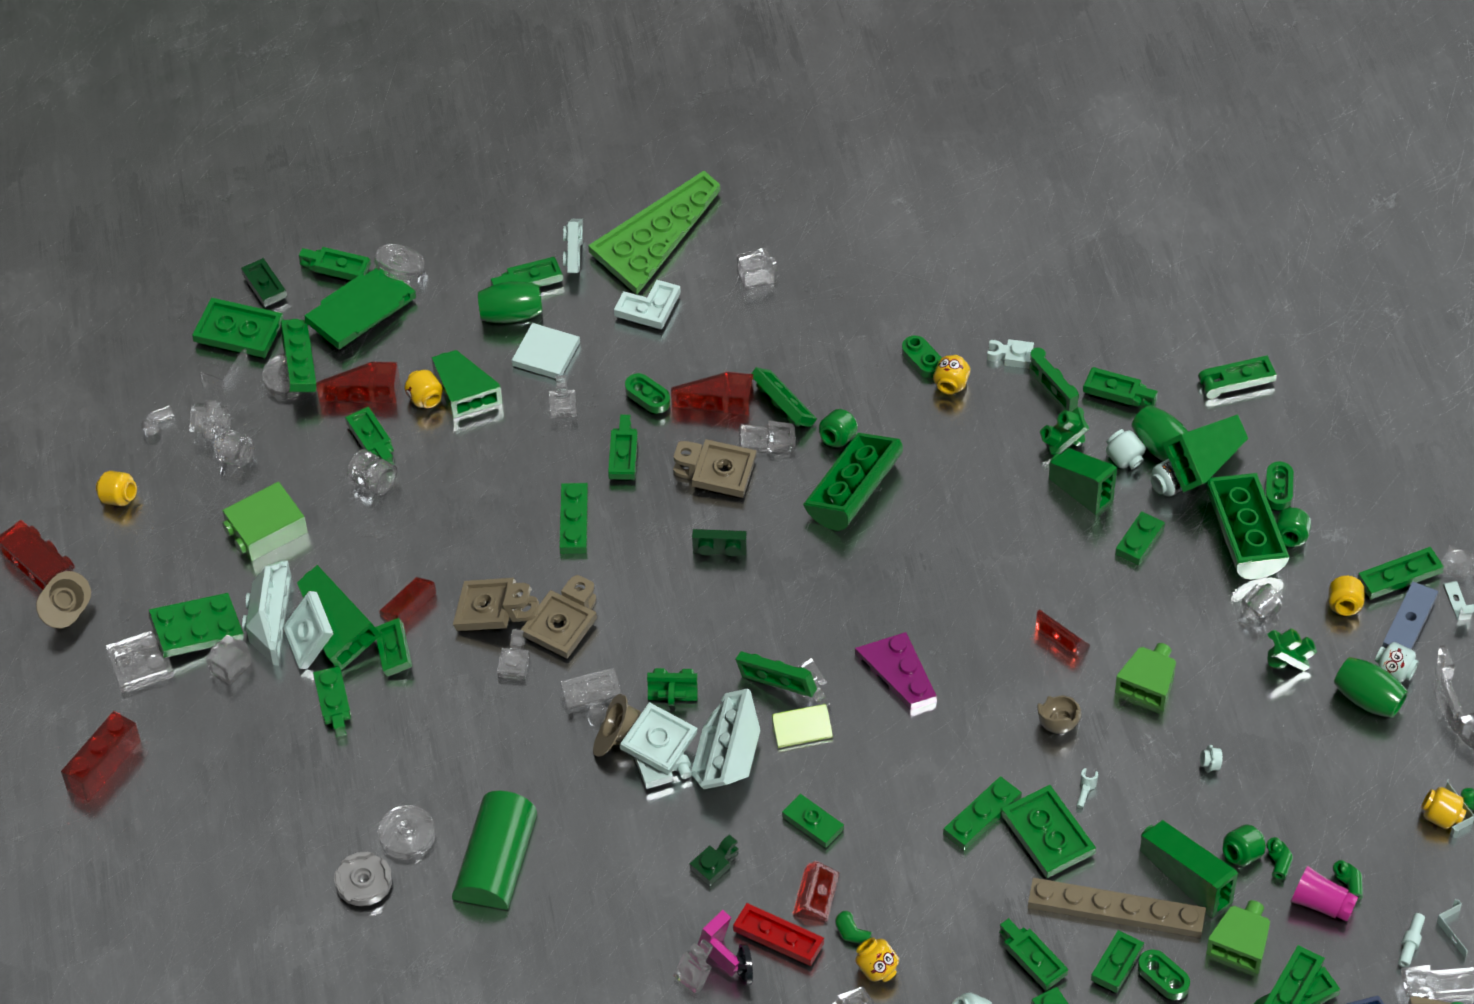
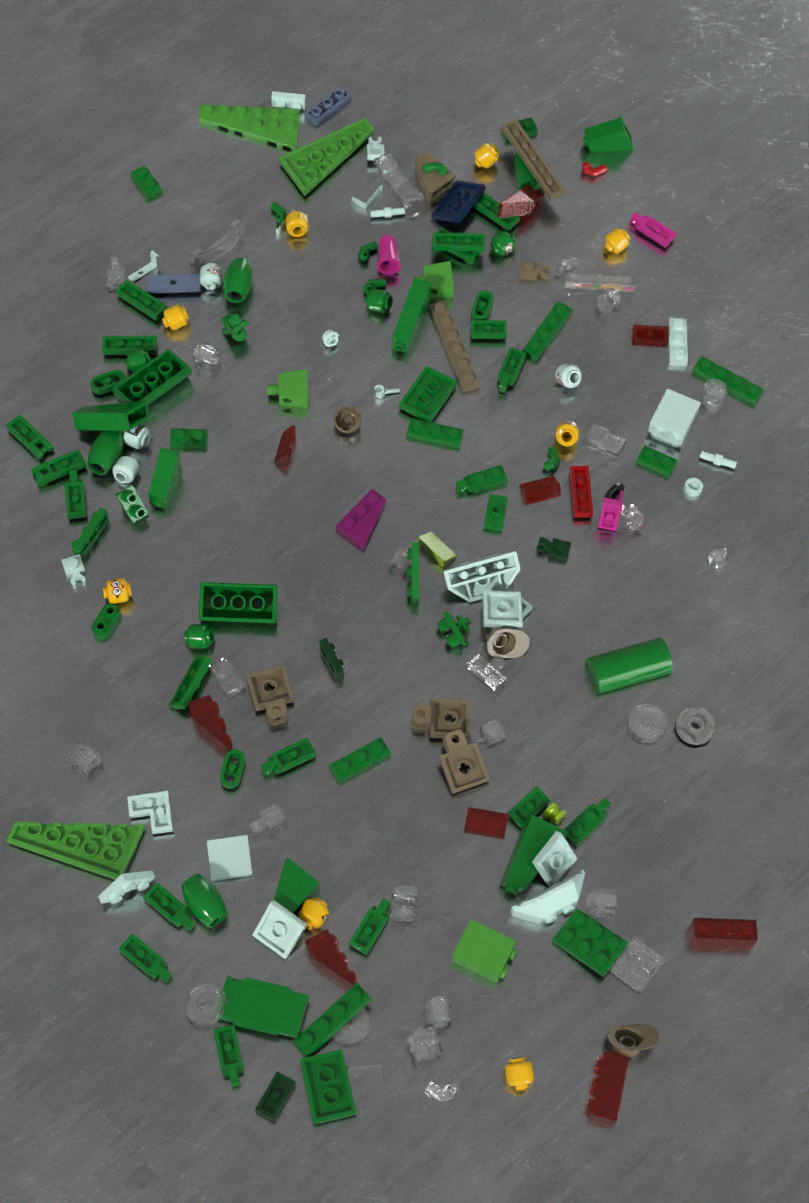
camera: 125 degrees left, 10 degrees up
none -> green plate [31,449,87,487]
none -> green plate [102,335,157,355]
none -> green hinge [118,933,172,983]
none -> light aqua tile [252,900,307,959]
none -> green hinge [456,465,508,494]
none -> lime wheel [542,802,567,826]

